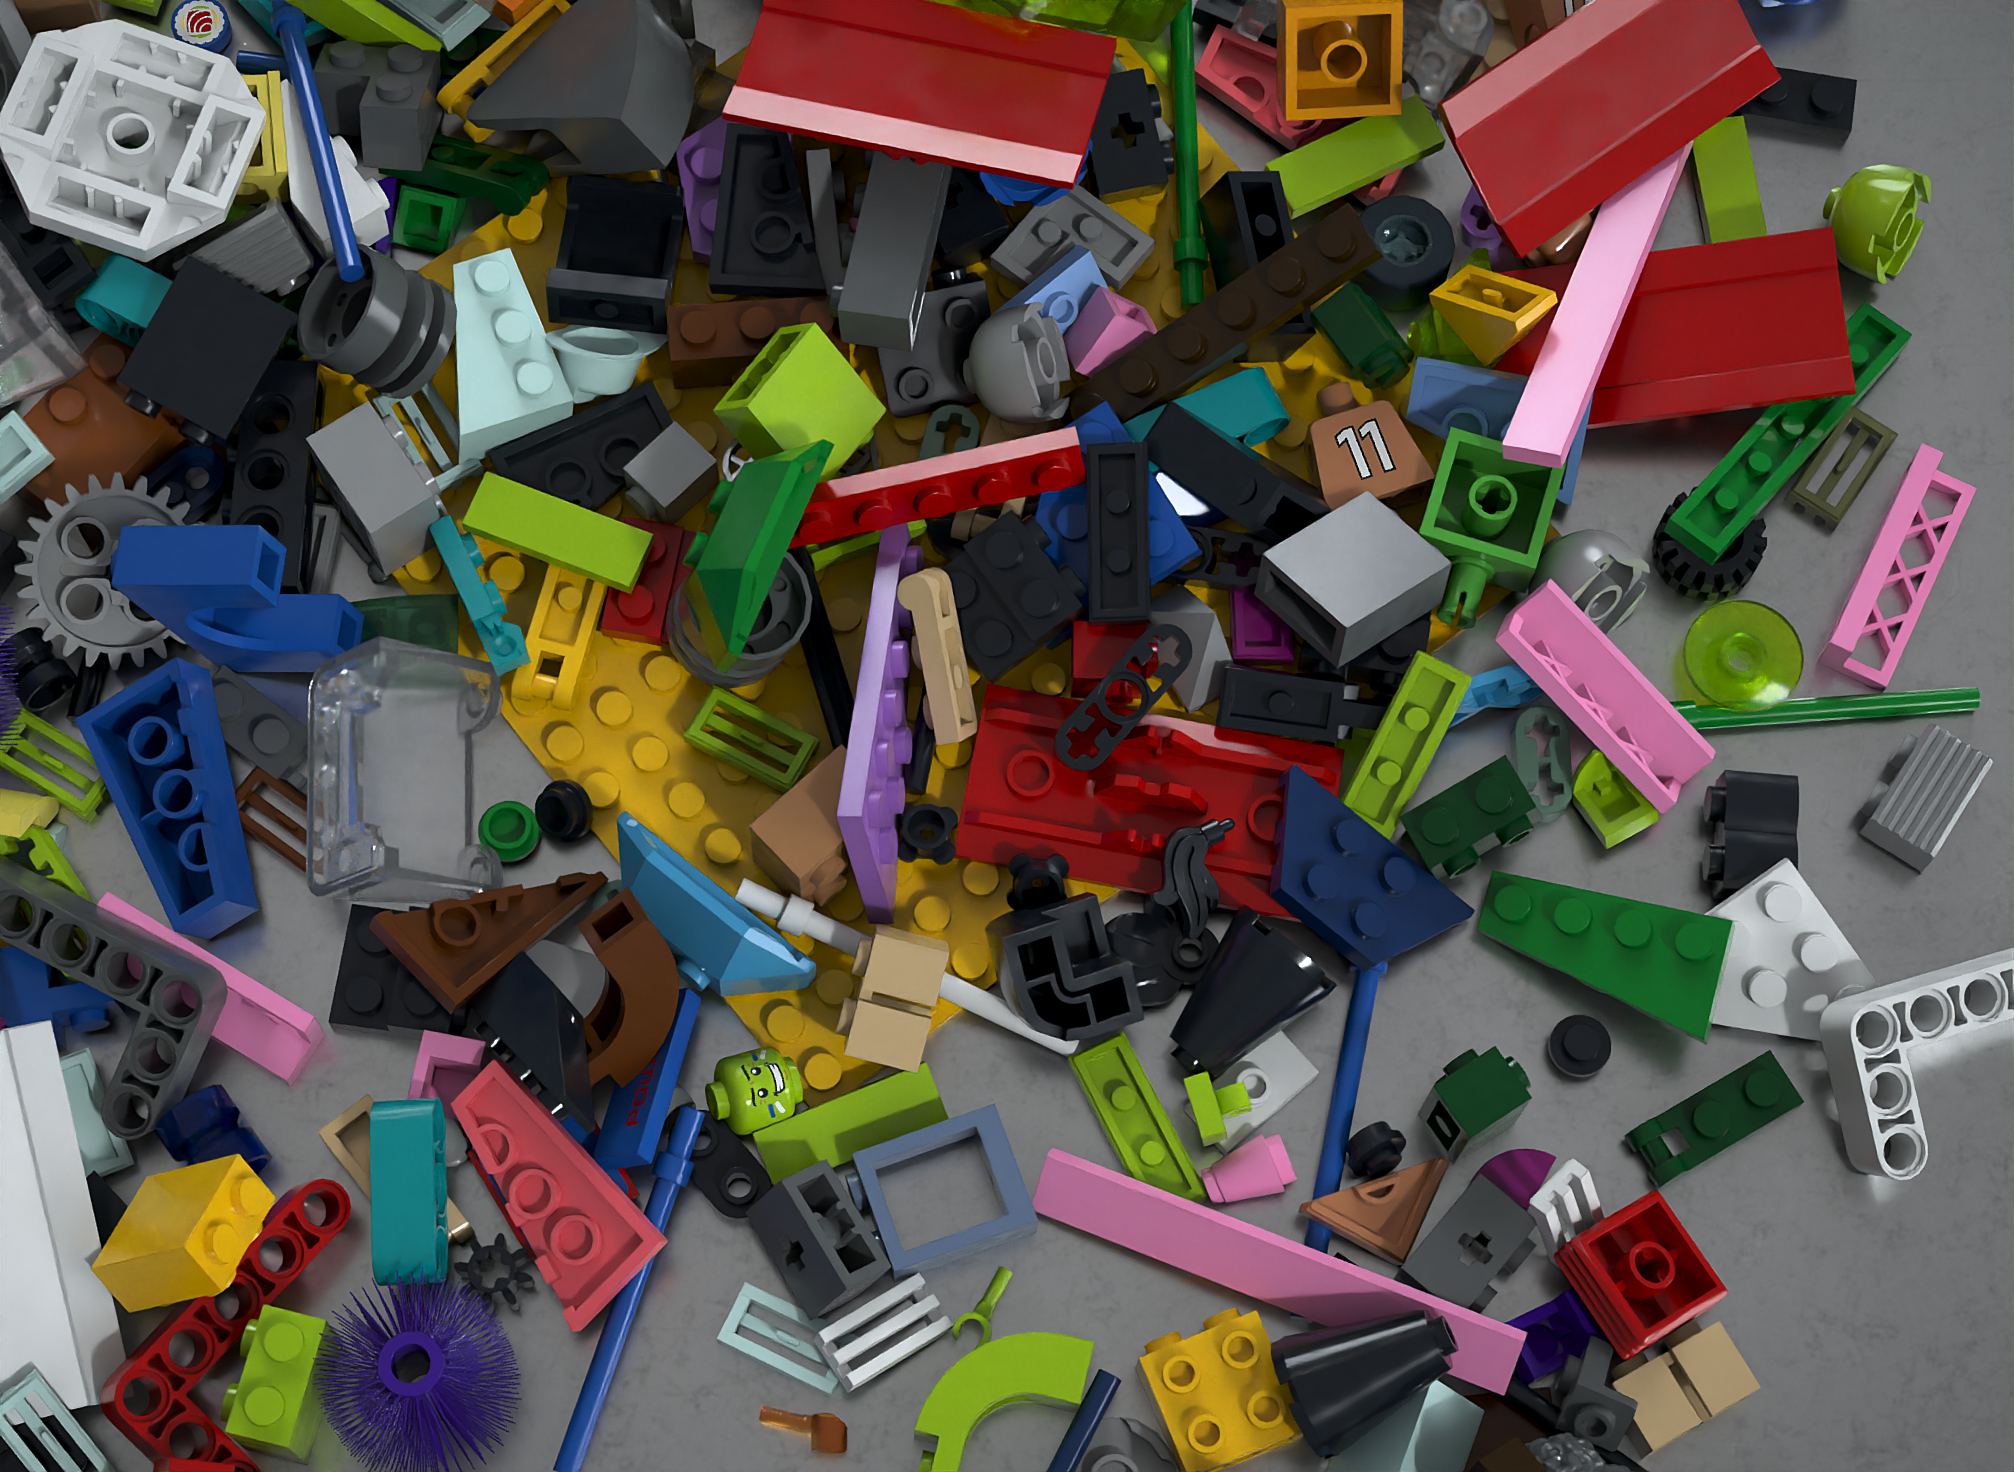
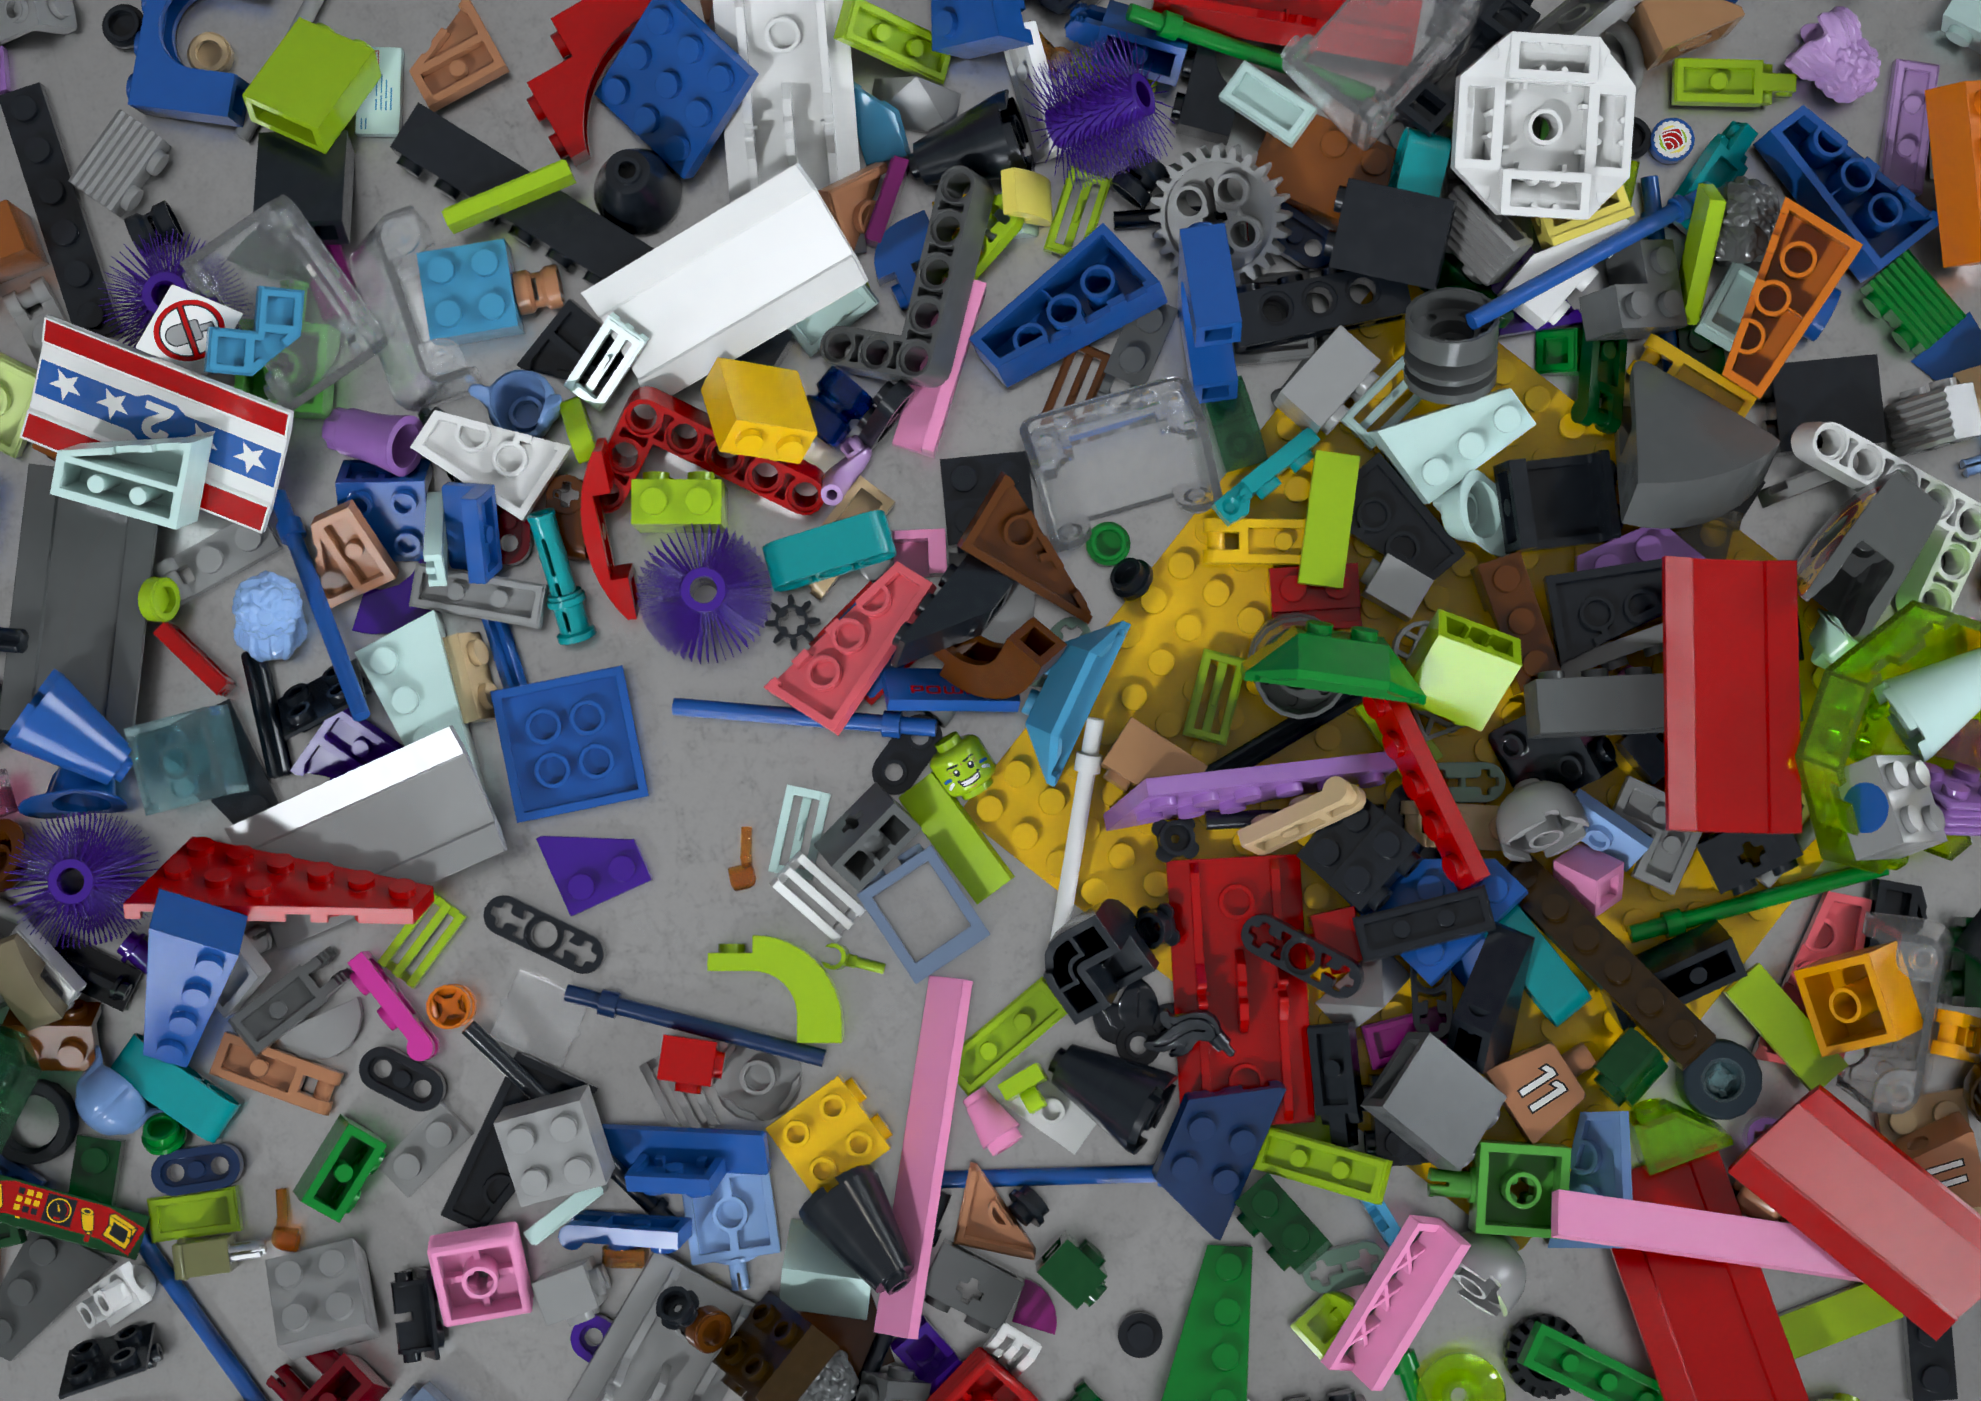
camera: 80 degrees right, 15 degrees up
tan piece [835,924,950,1073] -> none
yellow slope [1429,264,1558,367] -> none
none -> lavender arm [821,435,872,506]
none -> black plate [857,380,915,449]

